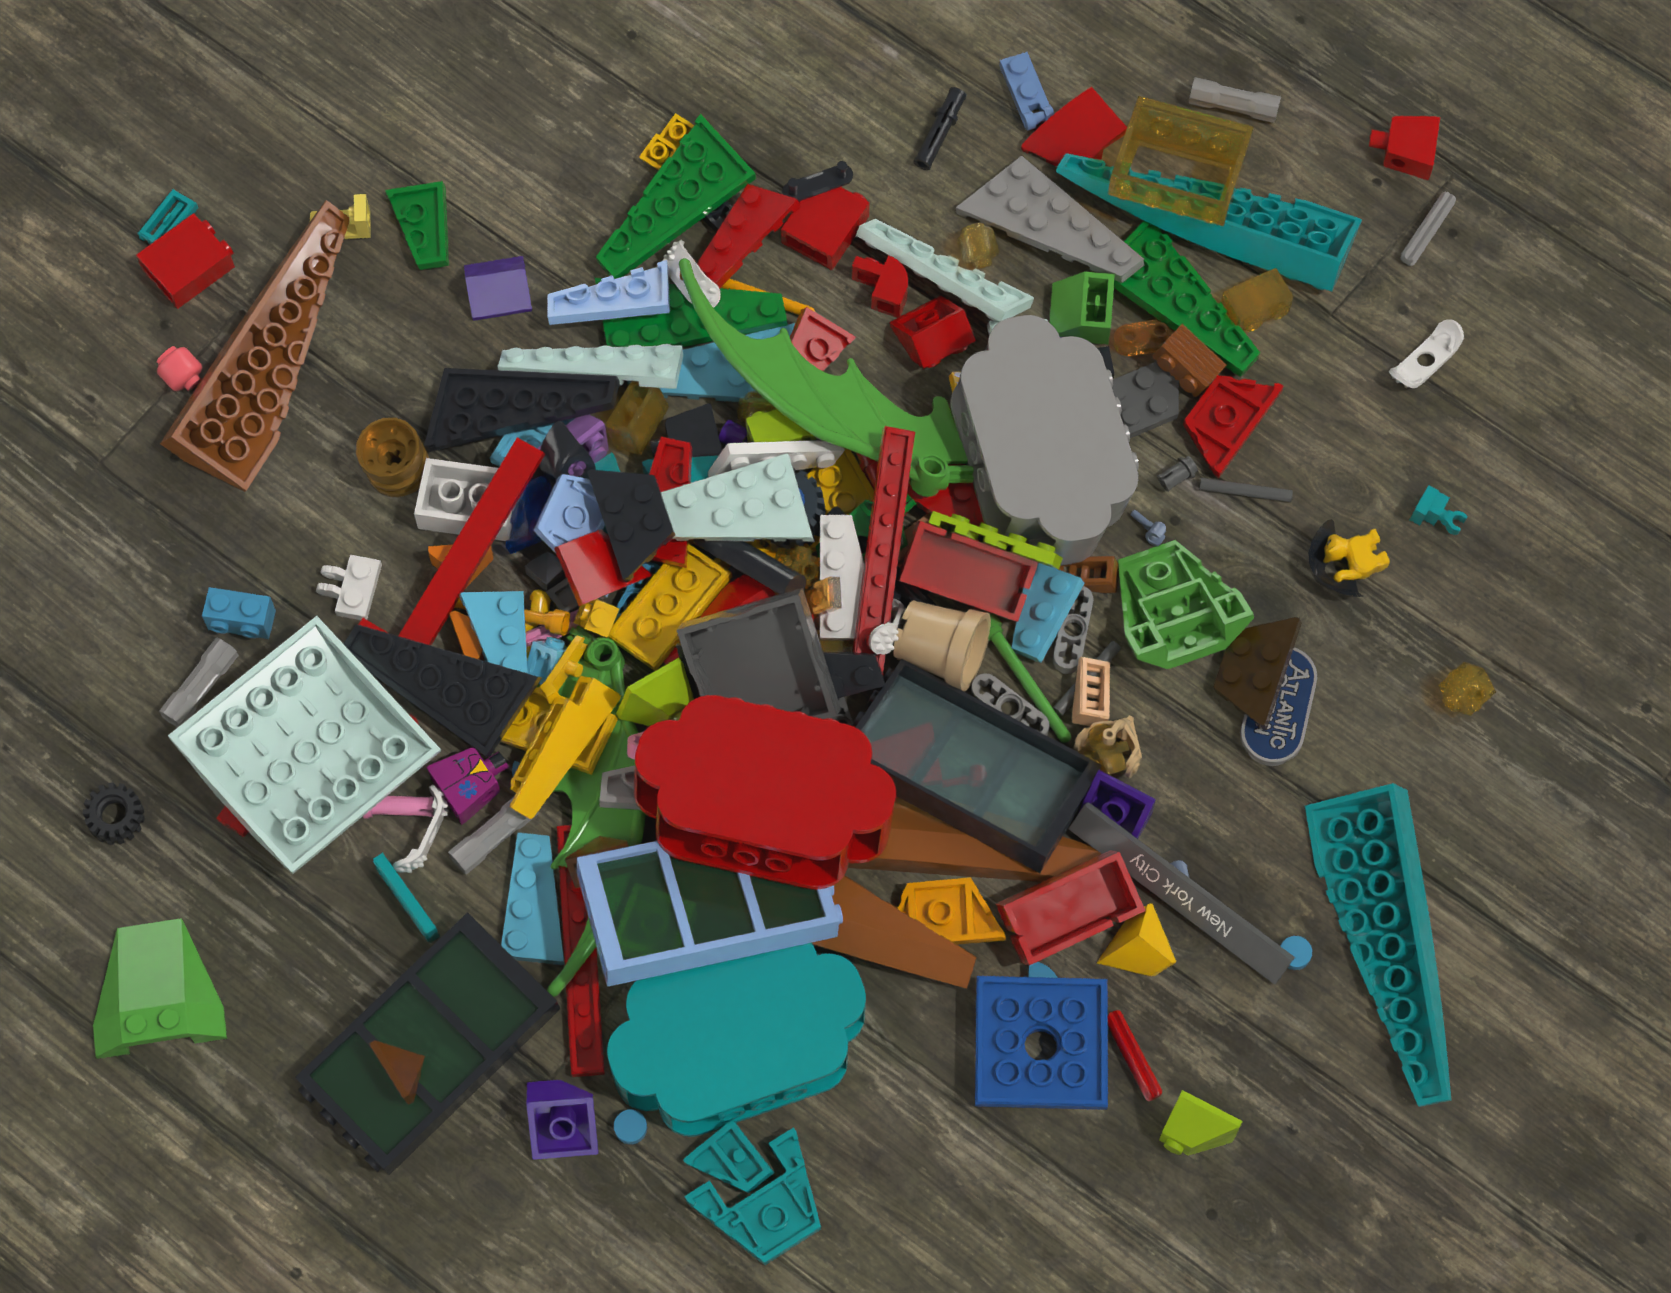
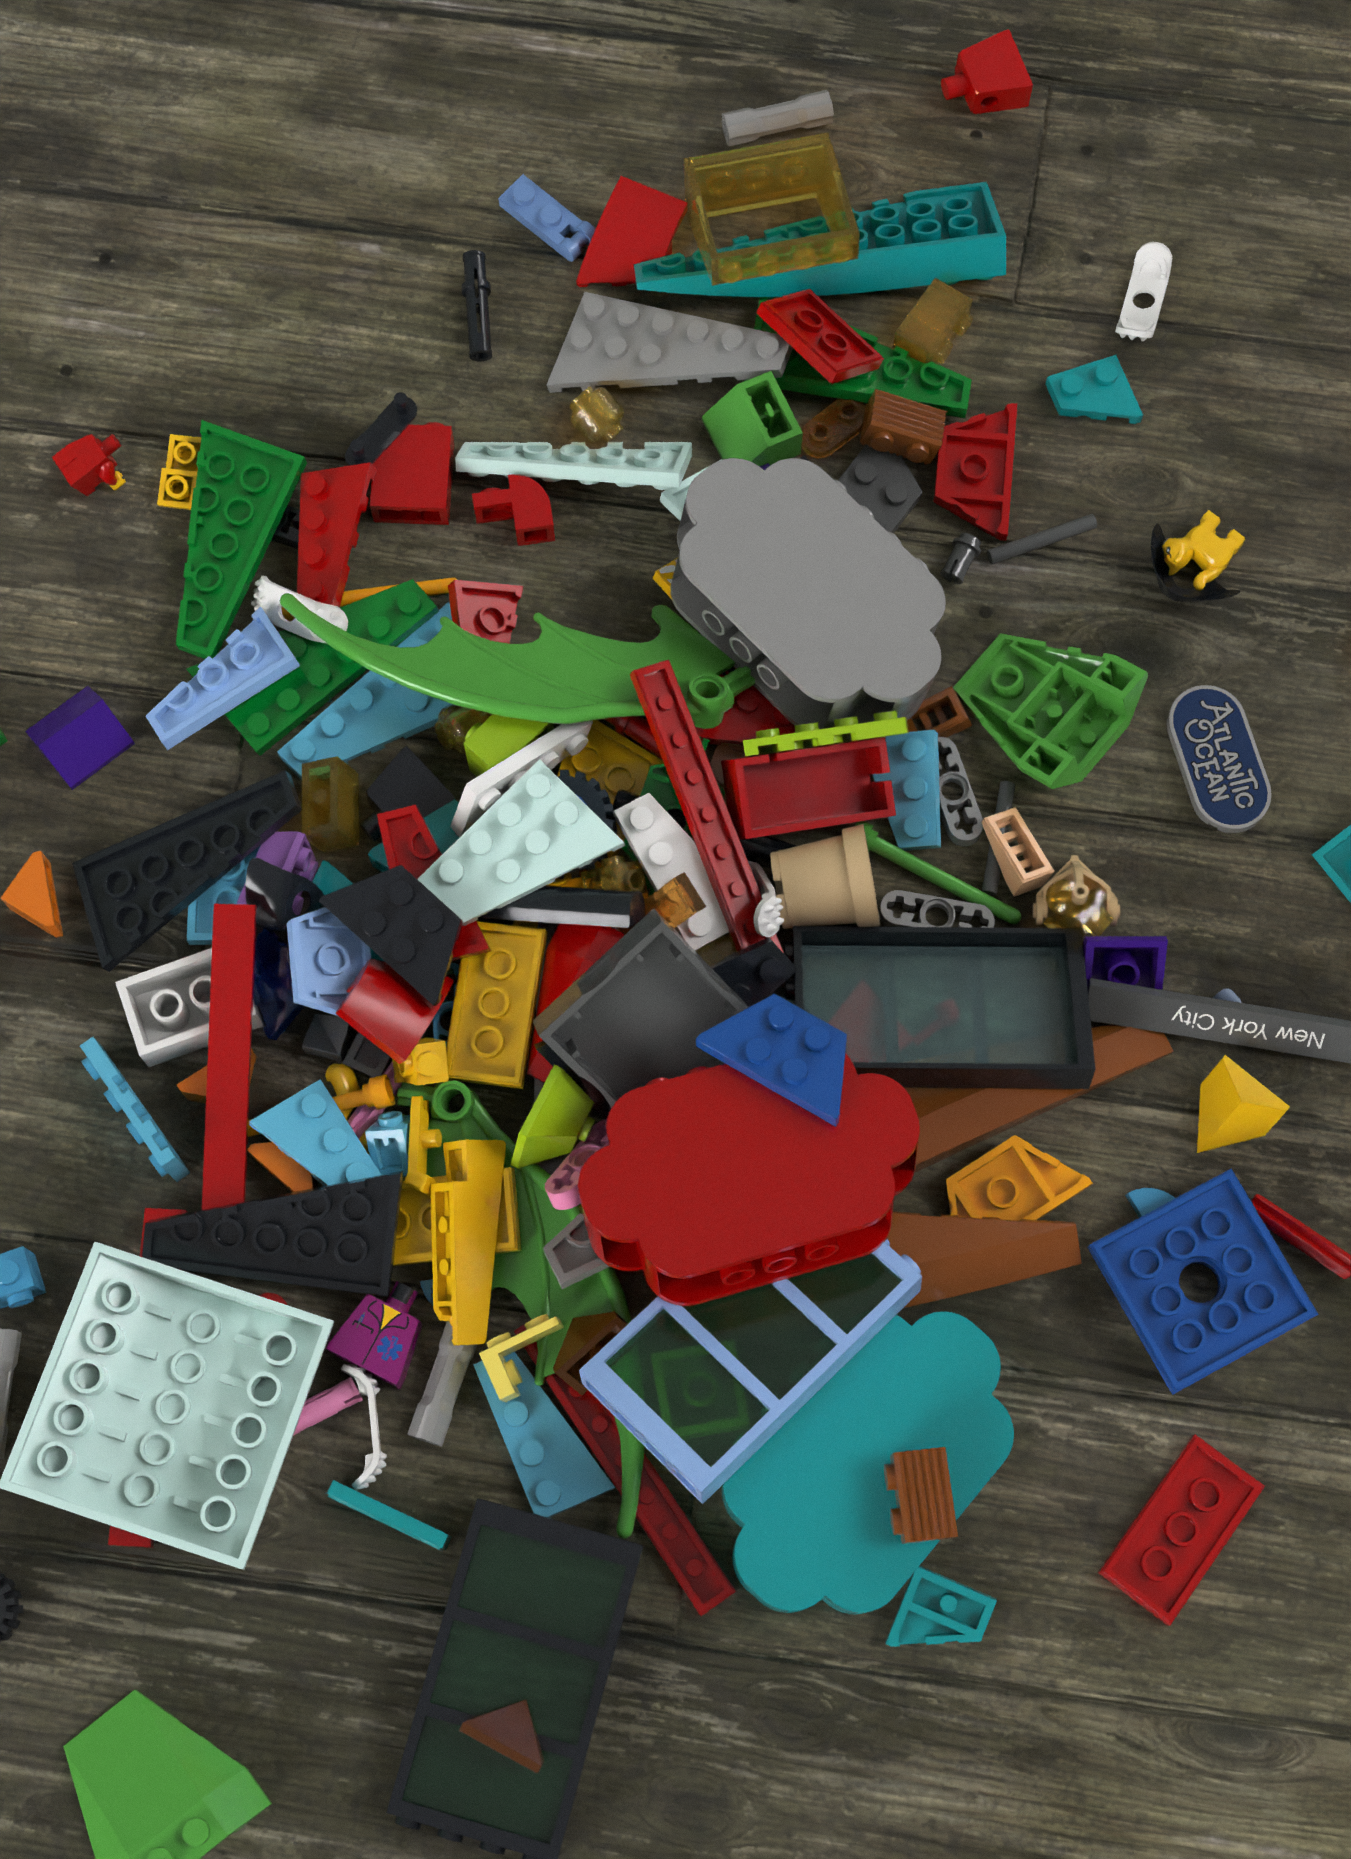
camera: 30 degrees left, 5 degrees up
white hinge [316,555,382,620] -> none
pearl gold wheel [356,418,429,497] -> none
light aqua wing [498,344,683,389] -> none
dark purple slope [526,1080,599,1160] -> none
dark azure tile [614,1109,647,1144] -> none
teal wing [684,1127,821,1265] -> none
dark purple hose [719,420,747,445] -> none
red slope [889,296,976,368] -> none
red piece [996,850,1145,965] -> none
sand blue hand [1131,510,1166,546] -> none
dark brown wing [1213,617,1302,731] -> none
light grey axle [1400,191,1456,266] -> none
teal piece [1409,485,1468,535] -> none
none -> orange slope [0,851,63,938]
none -> red piece [52,434,126,496]
none -> medium azure wing [80,1037,190,1182]
none -> light yellow bracket [479,1314,564,1402]
none -> blue wing [696,994,847,1127]
none -> red tile [756,289,884,384]
none -> dark orange brick [884,1447,958,1544]
none -> teal wing [1045,355,1143,424]
none -> red tile [1097,1434,1265,1626]

